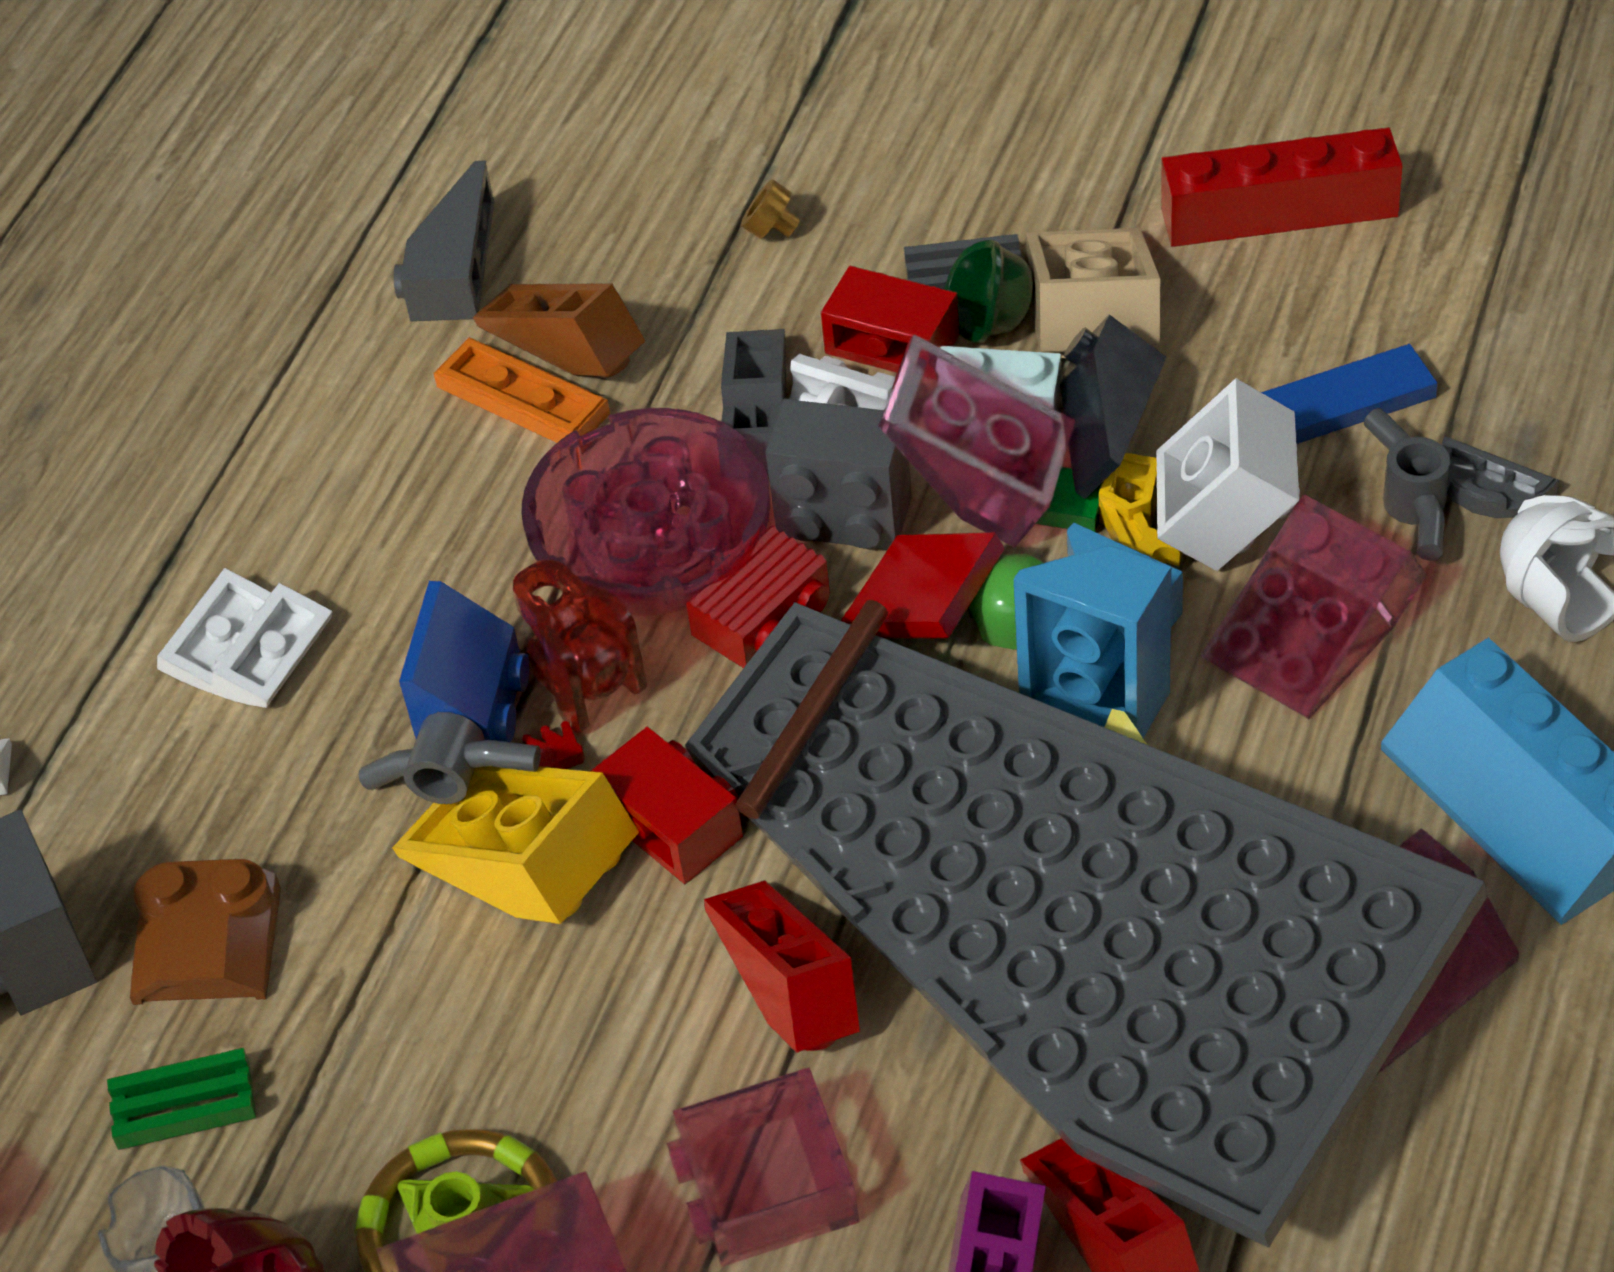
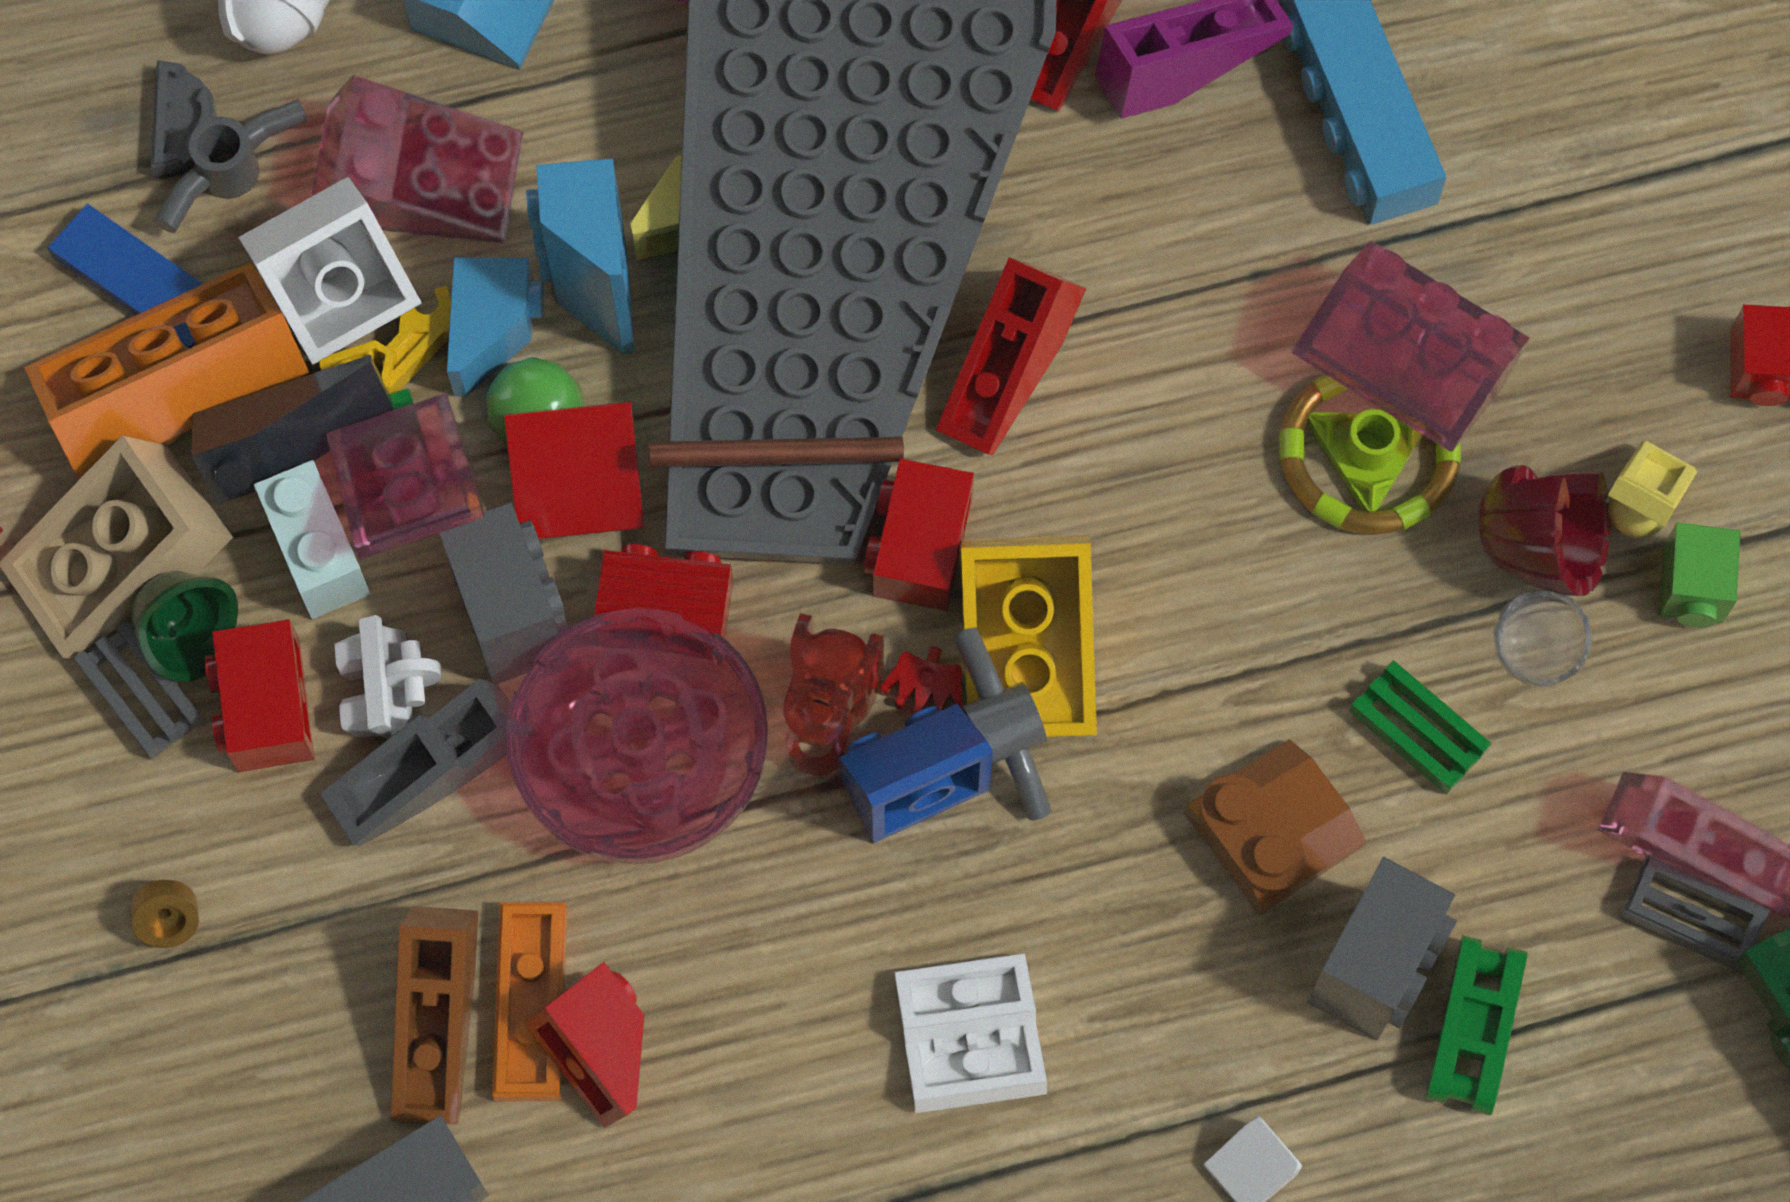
camera: 130 degrees left, 20 degrees up
clear pink piece [666,1067,860,1267] -> none
none -> orange slope [24,262,309,480]
none -> red slope [524,962,645,1128]

